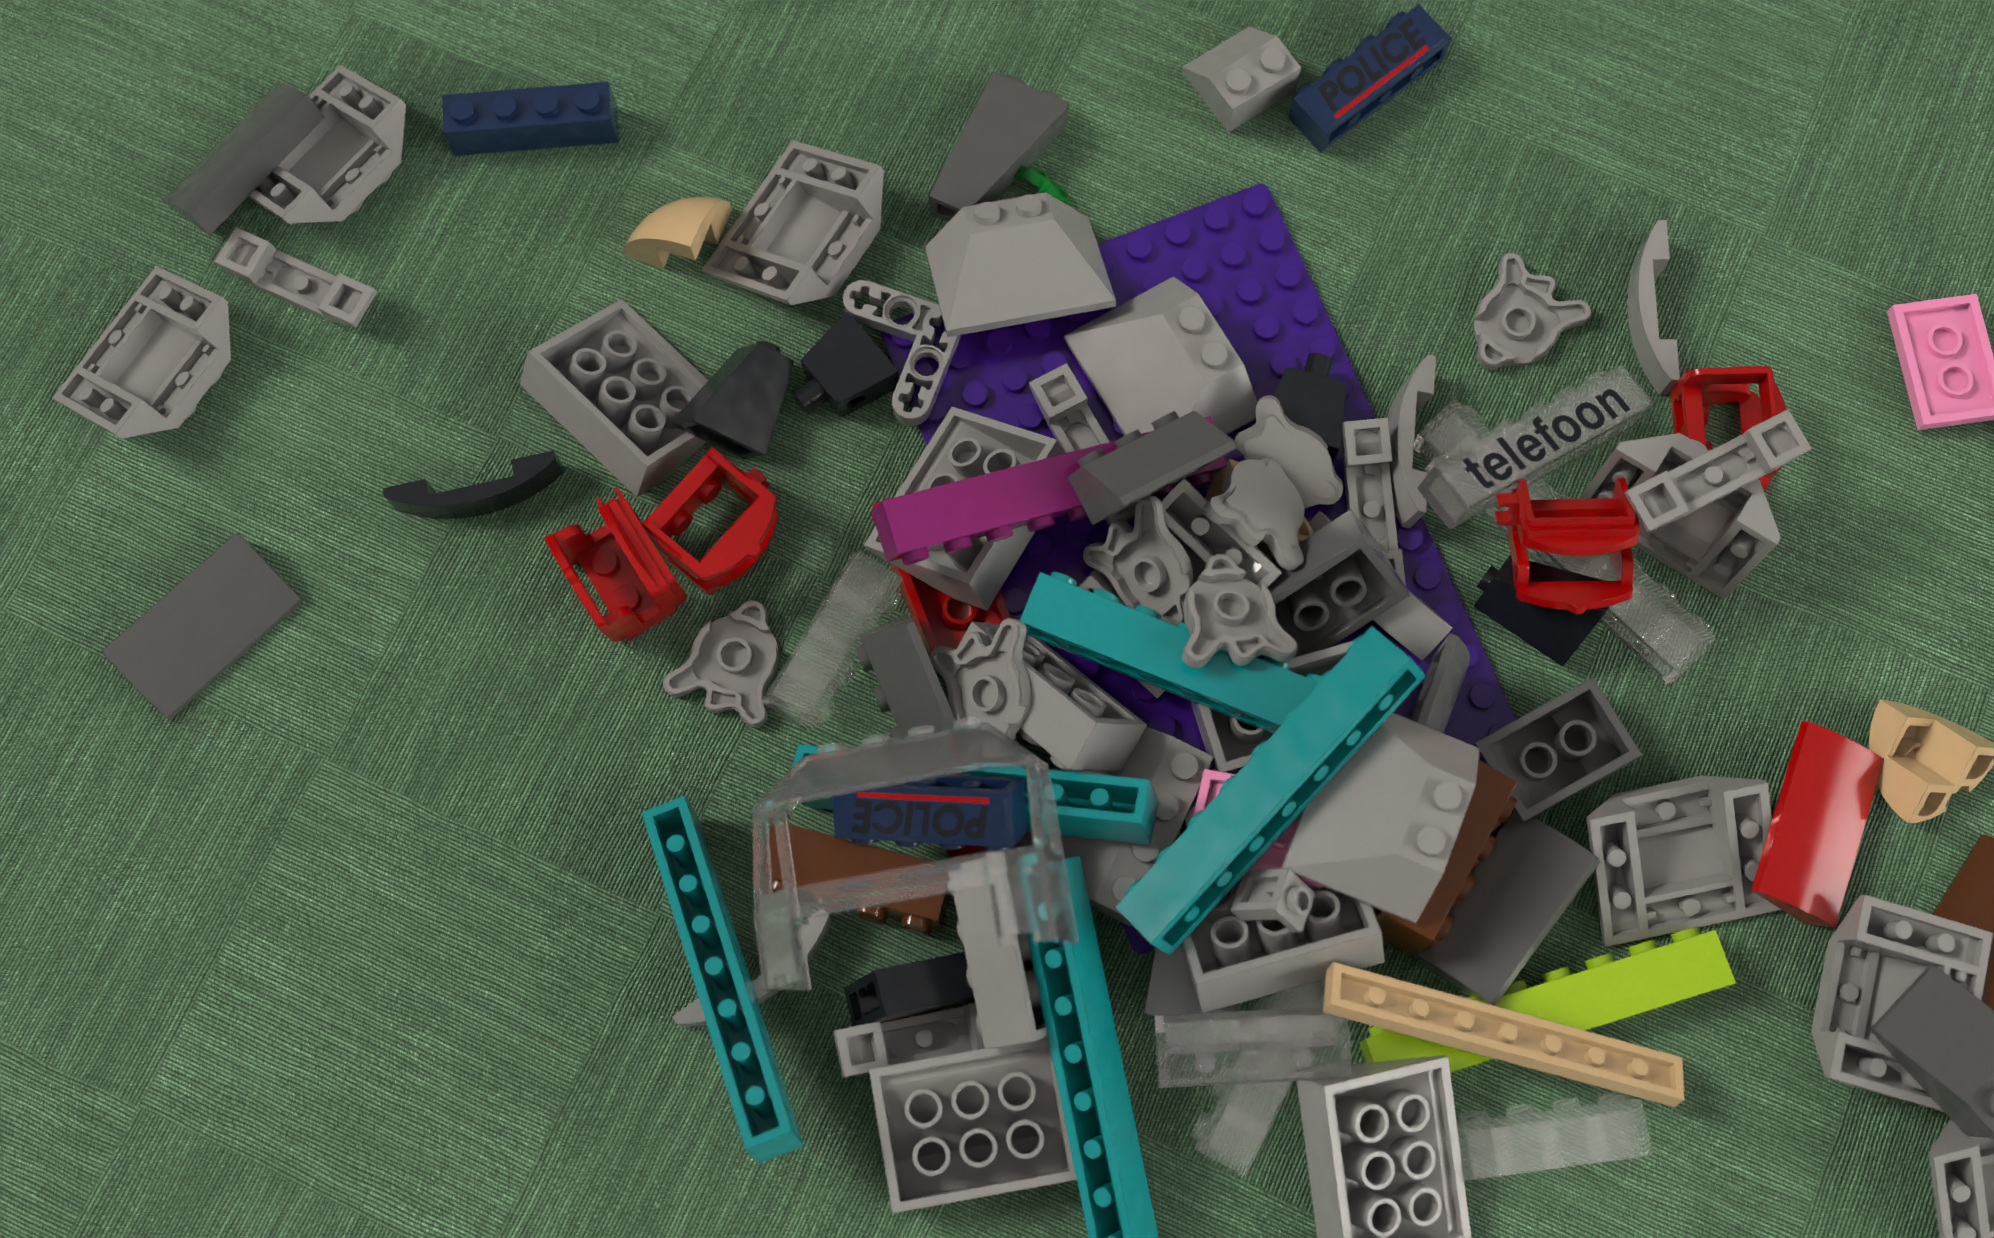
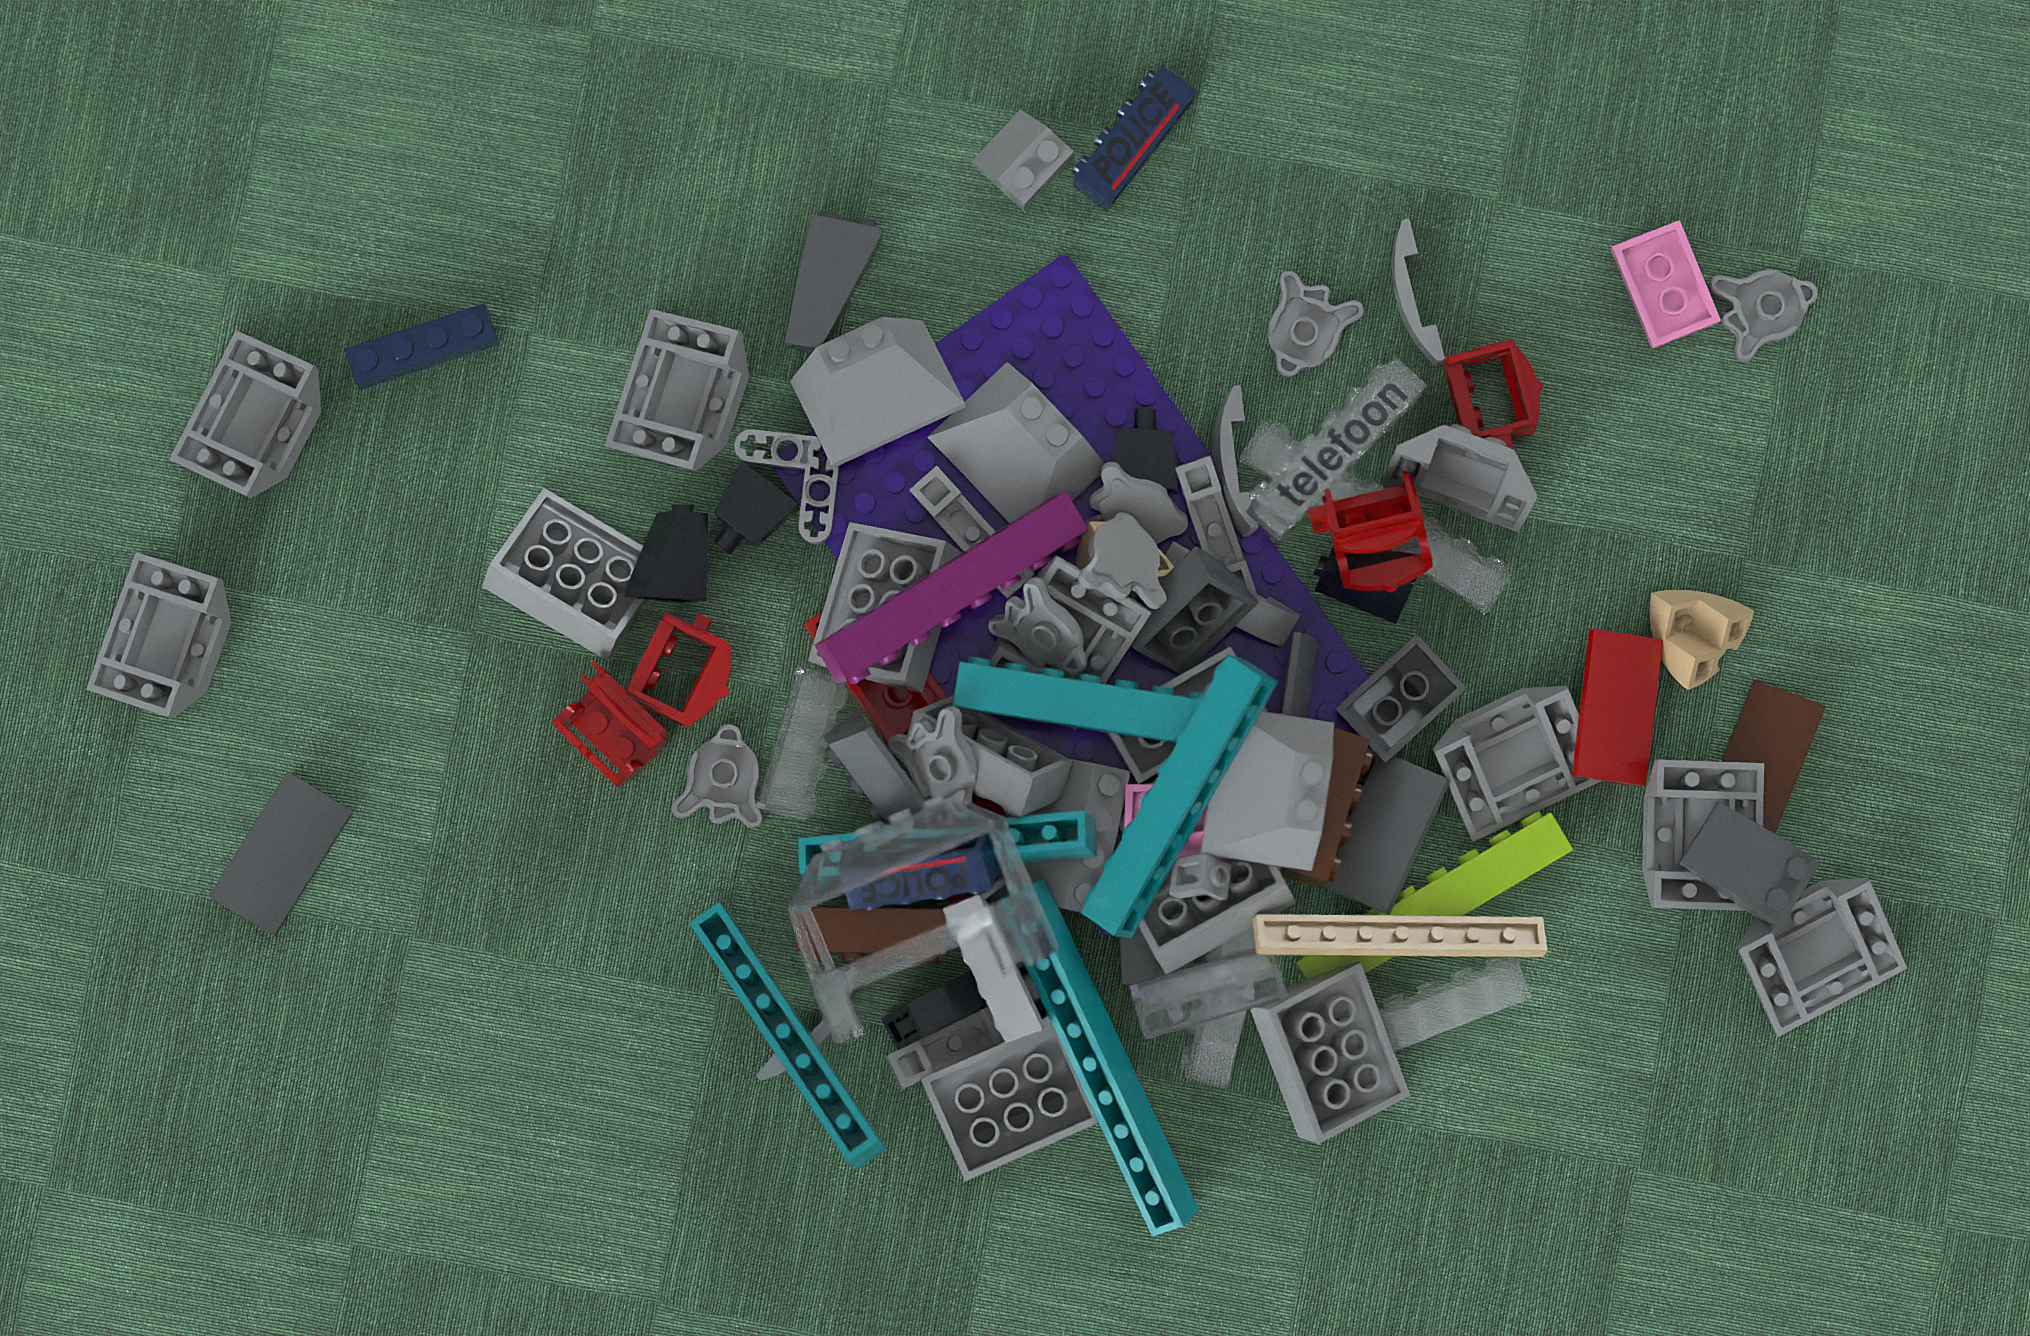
camera: 15 degrees left, 10 degrees up
dark grey slope [162,83,326,235] -> none
light grey slope [214,227,377,328] -> none
black slope [382,450,564,519] -> none
tan brick [624,197,732,269] -> none
green piece [1015,166,1070,206] -> none
dark grey slope [1068,411,1237,525] -> none
light grey tile [1182,554,1297,668] -> none
light grey slope [1624,409,1812,533] -> none

